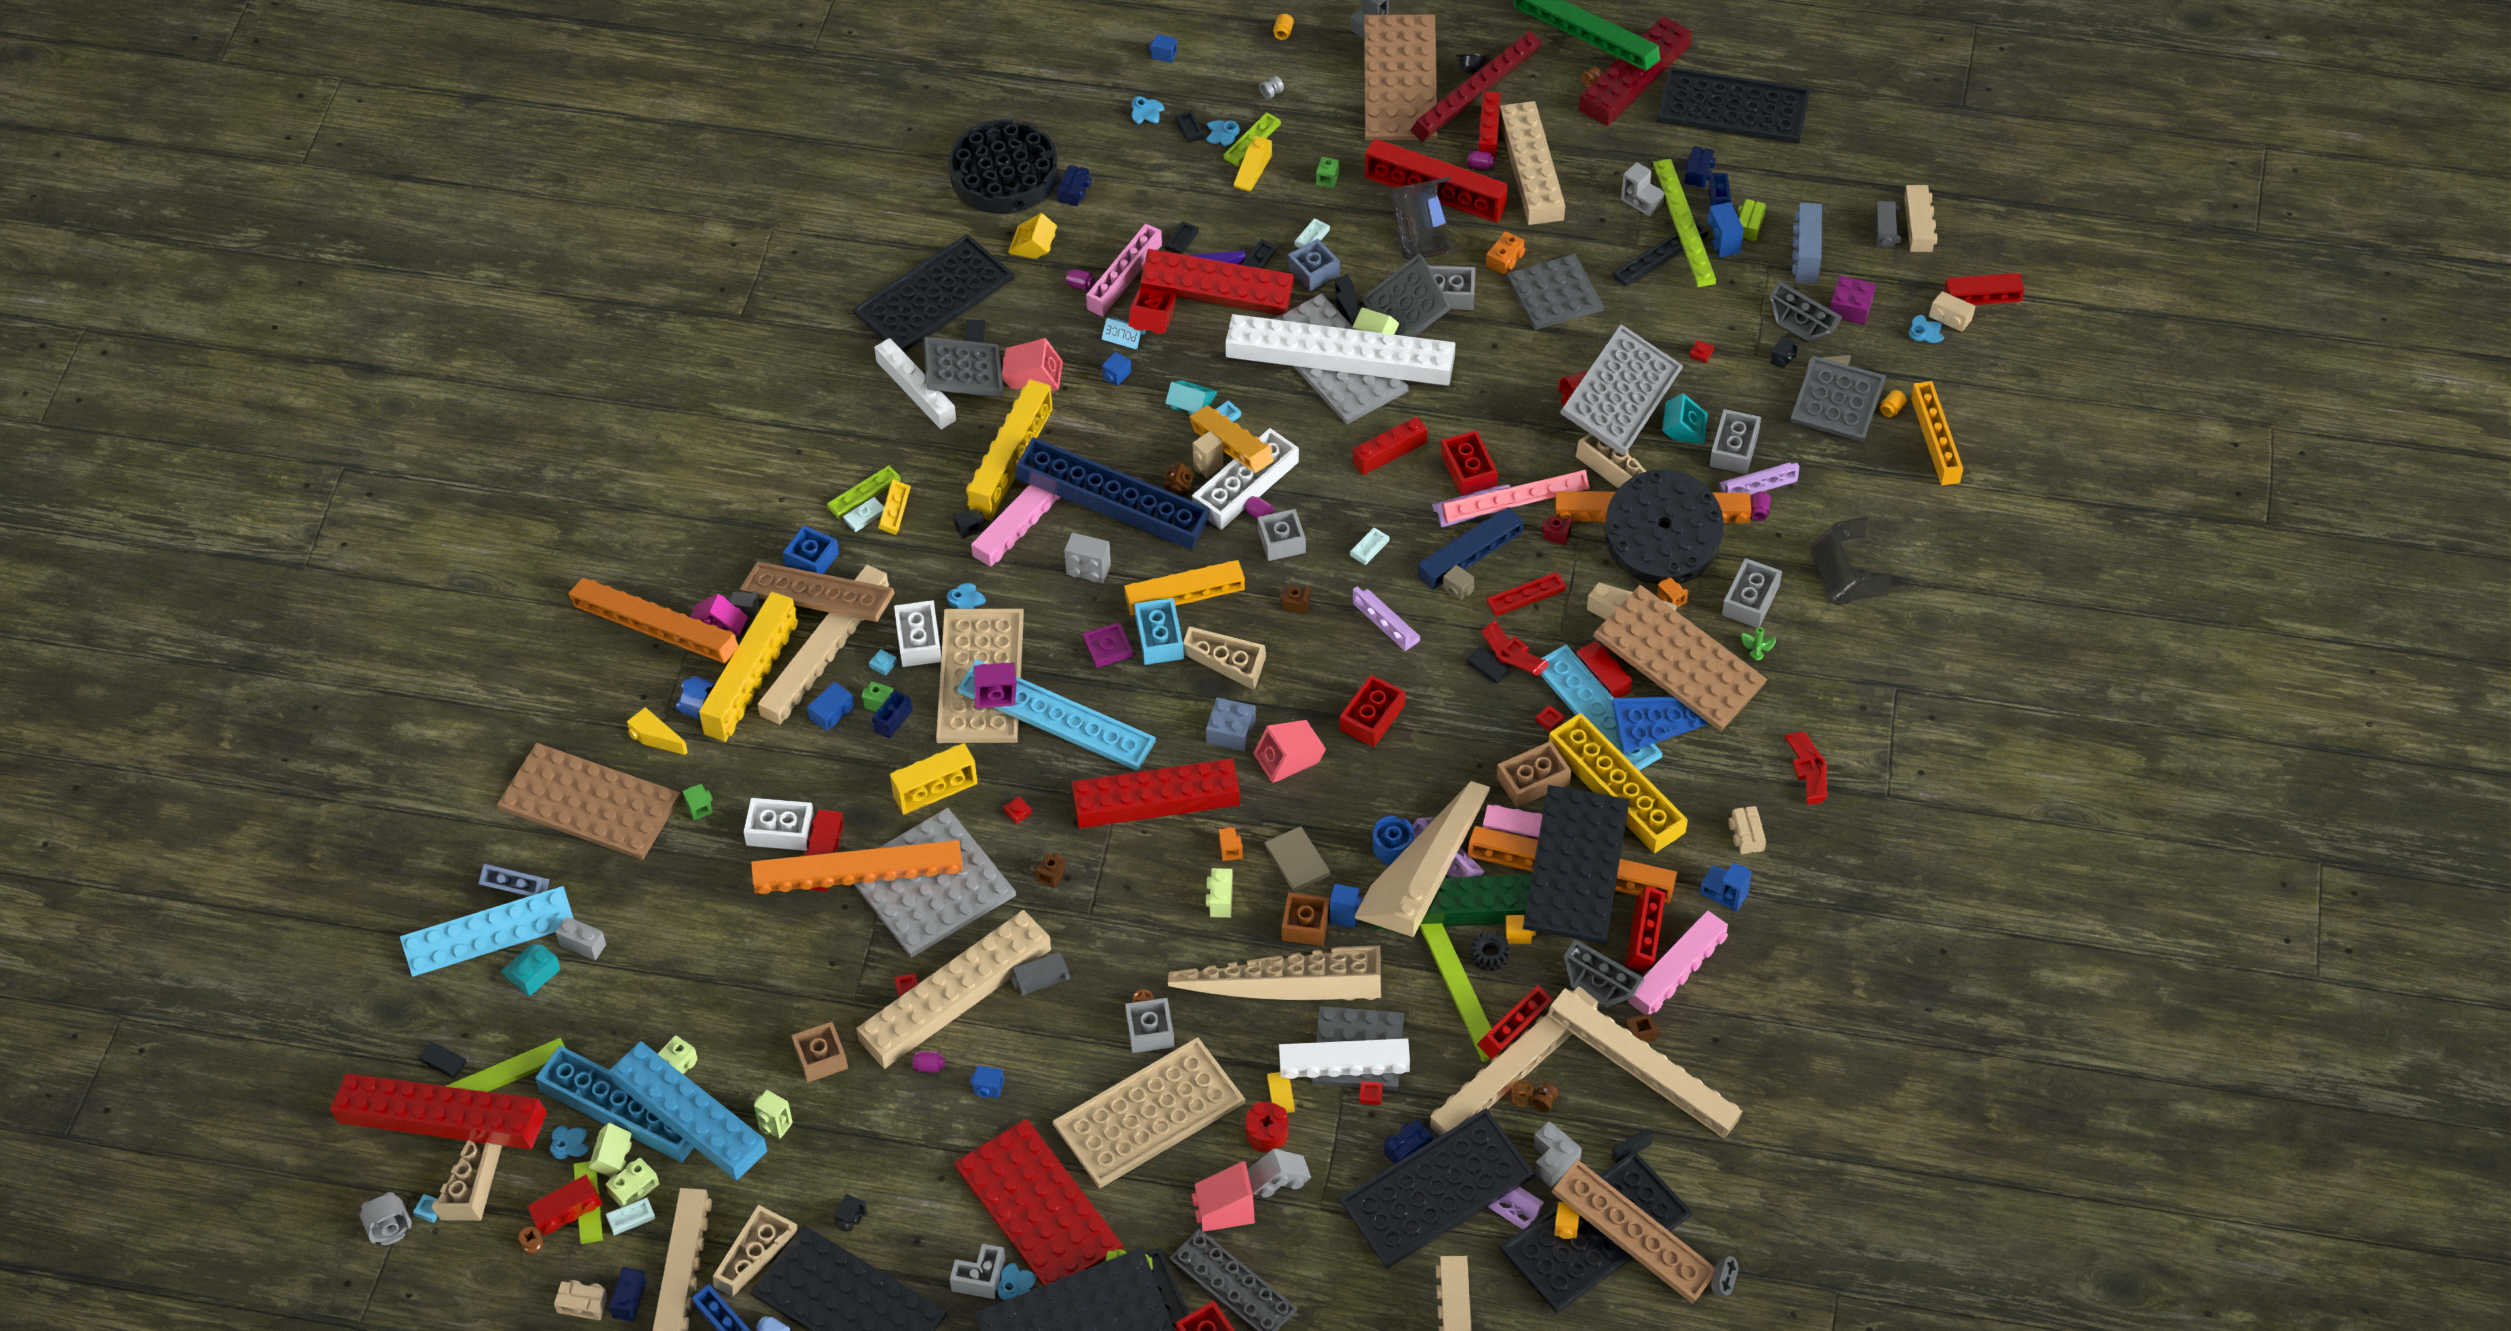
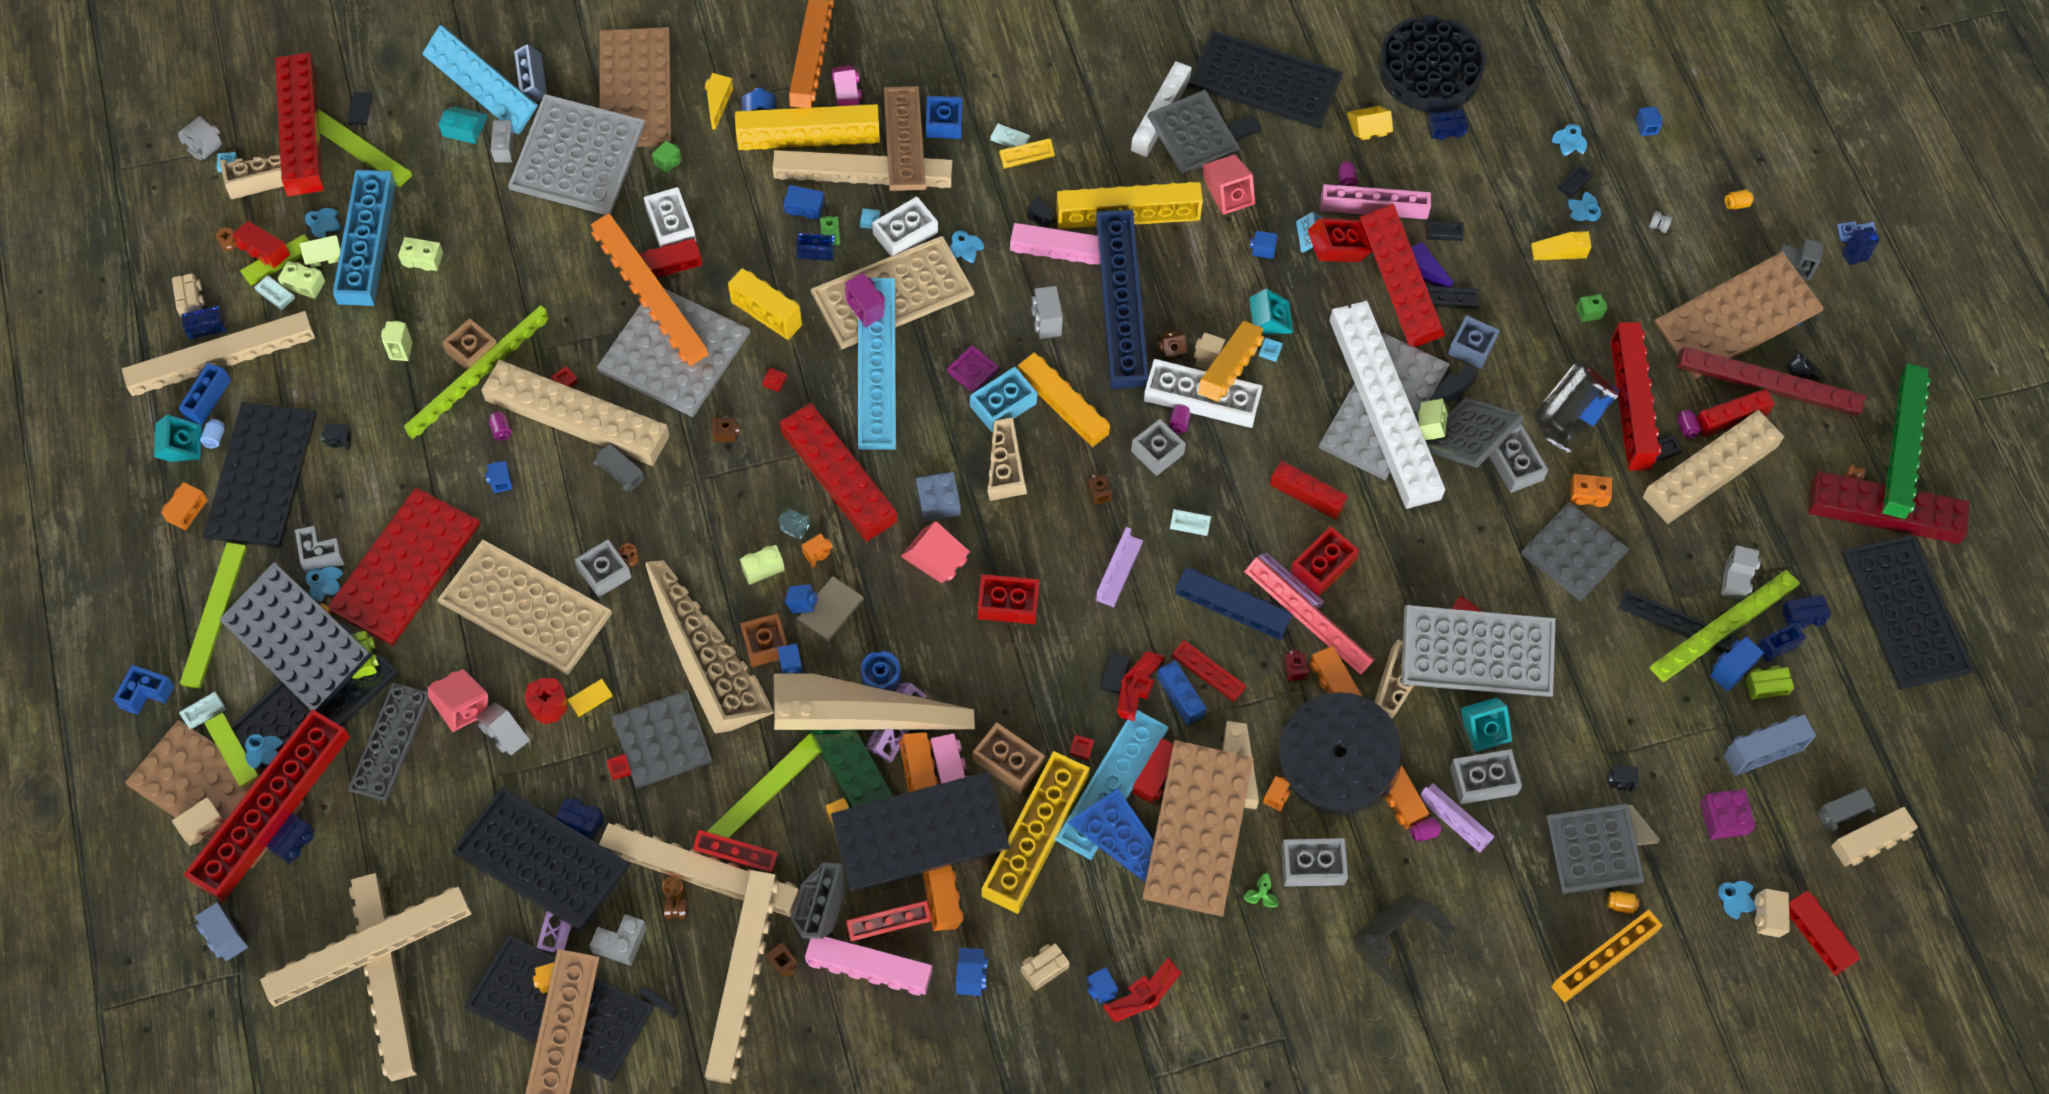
camera: 60 degrees right, 10 degrees up
dark azure brick [610,1041,767,1181] -> none
tan wedge [713,1205,797,1297] -> none
dark grey brick [728,591,759,619] -> none
lime tile [827,465,901,519] -> none
lime tile [1224,112,1281,166] -> none
white brick [1279,1039,1410,1079] -> none
light aqua plate [1295,218,1330,248] -> none
dark tan brick [1443,565,1475,600] -> none
black tyre [1471,931,1510,972] -> none
red plate [1689,340,1714,364] -> none
dark grey wedge [1770,281,1842,342] -> none
none -> lime plate [404,305,548,439]
none -> light grey plate [508,94,645,215]
none -> clear light blue brick [779,509,810,540]
none -> blue brick [785,585,818,614]
none -> blue brick [1087,967,1118,1004]
none -> blue brick [1157,661,1206,726]

